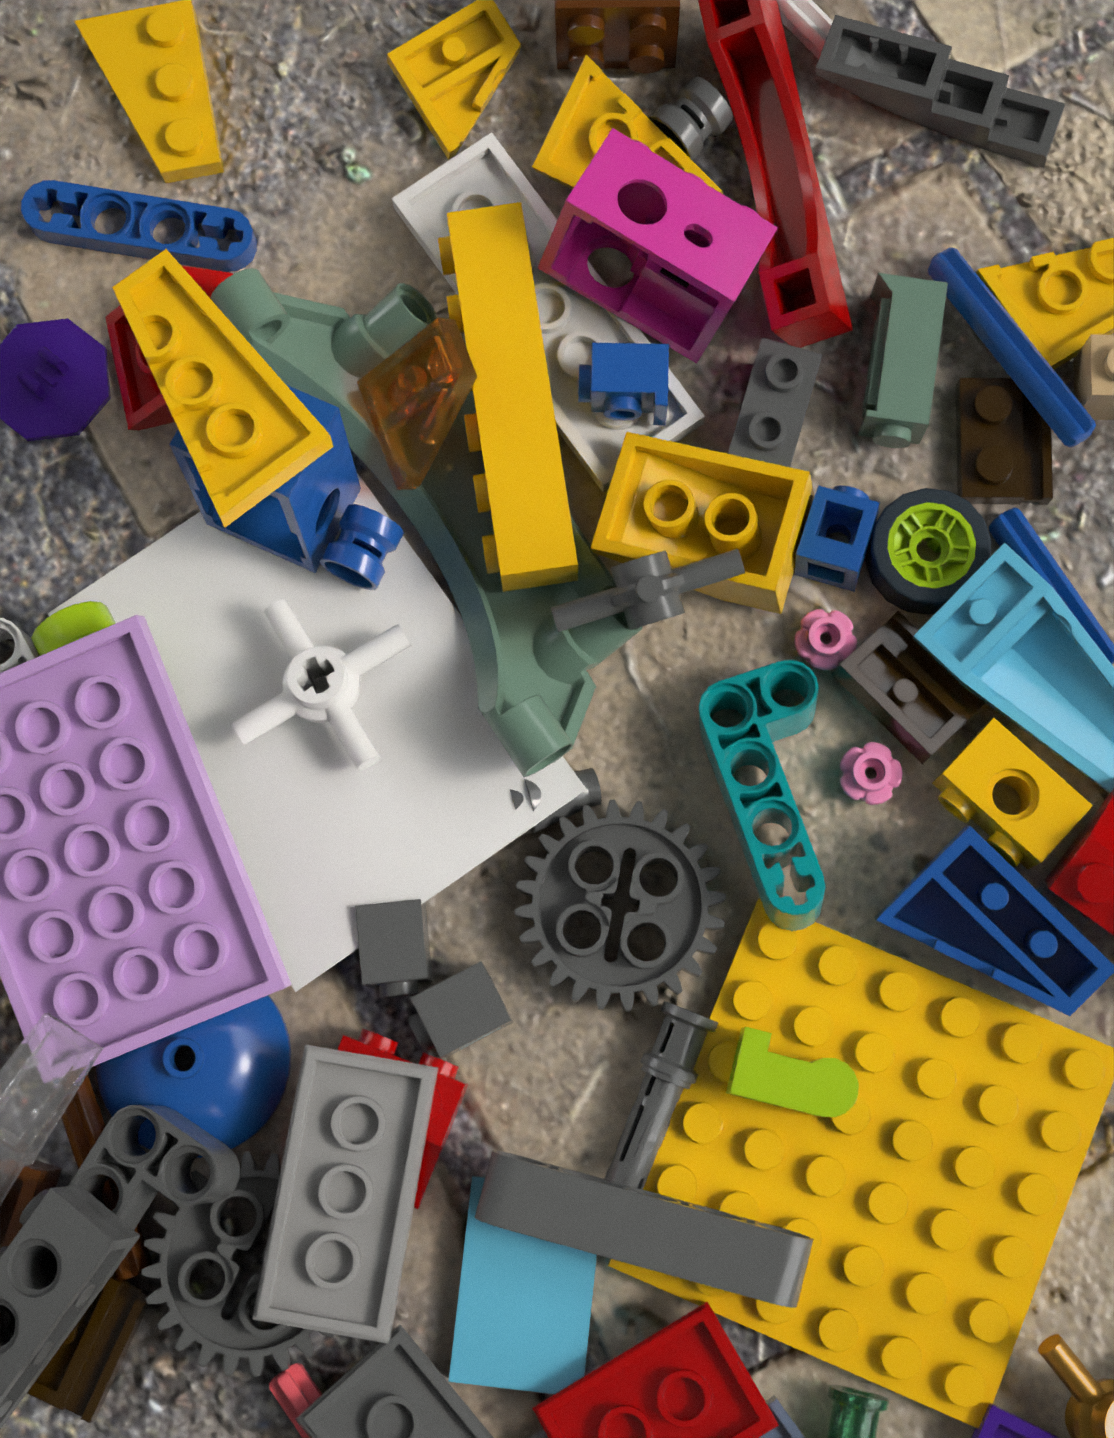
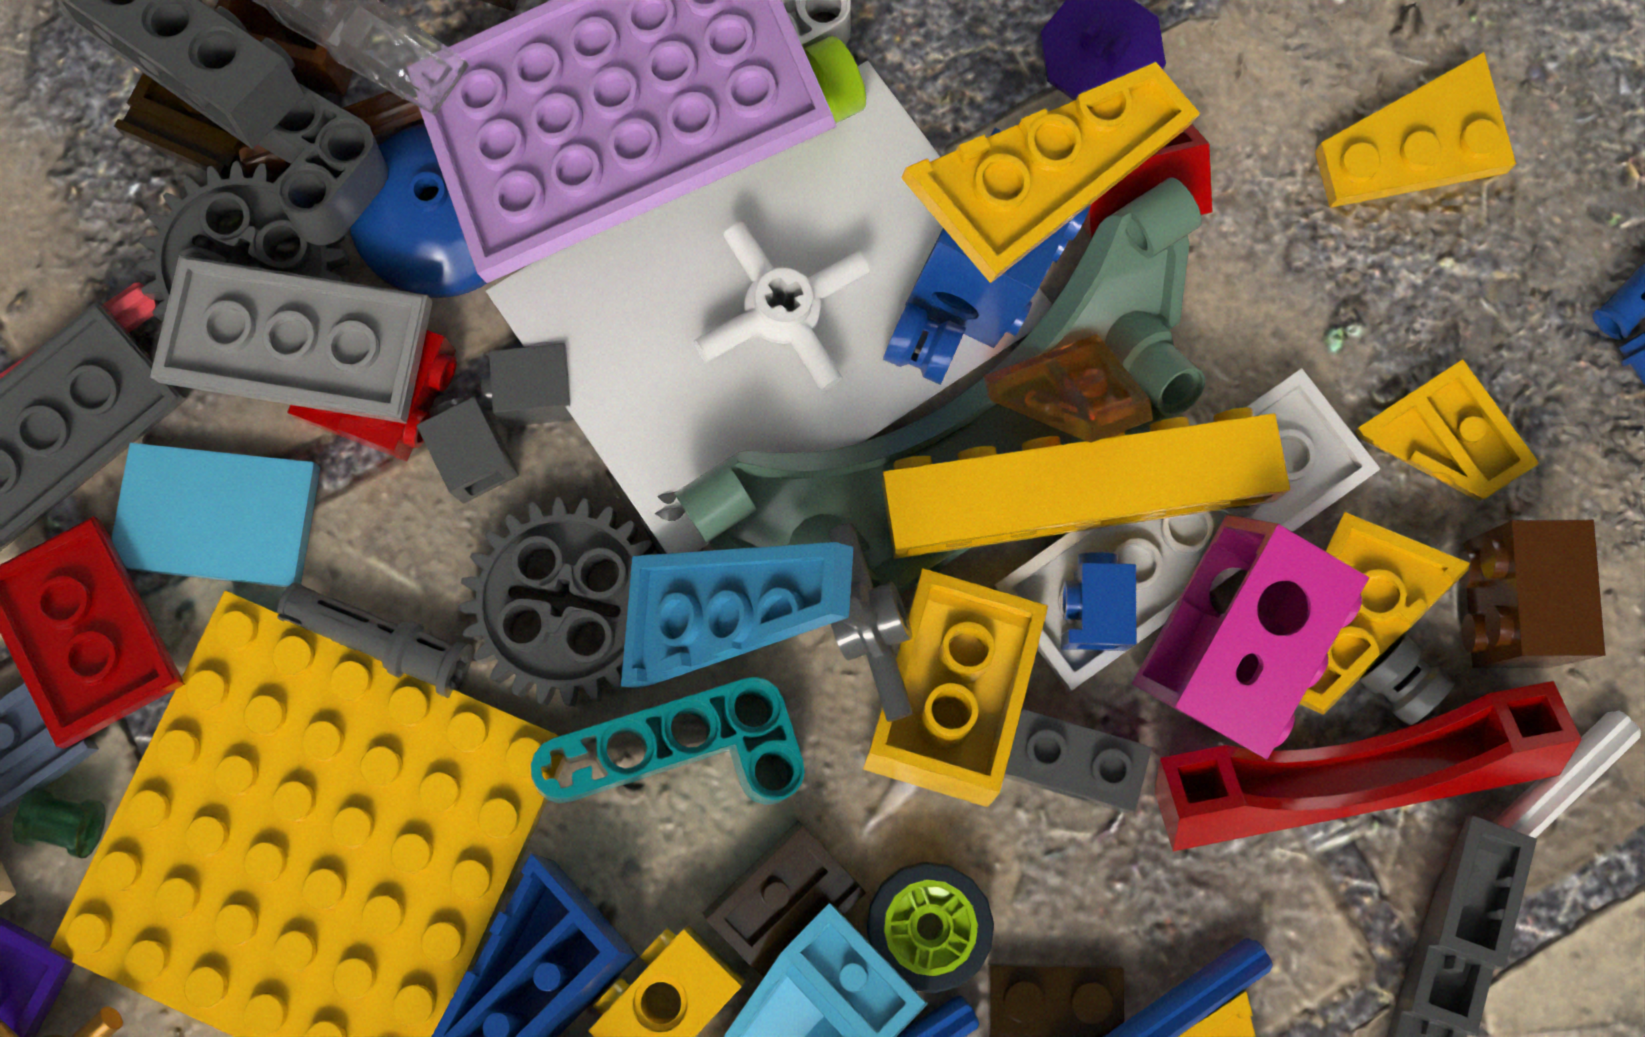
camera: 90 degrees right, 0 degrees up
blue beam [21,180,257,272] -> none
dark grey beam [475,1150,814,1308] -> none
lime leg [726,1027,859,1117] -> none
bright pink plate [794,609,857,670] -> none
blue brick [795,485,880,592] -> none
bright pink plate [840,742,903,805] -> none
sand green window [858,273,948,448] -> none
none -> dark azure wing [621,542,854,689]

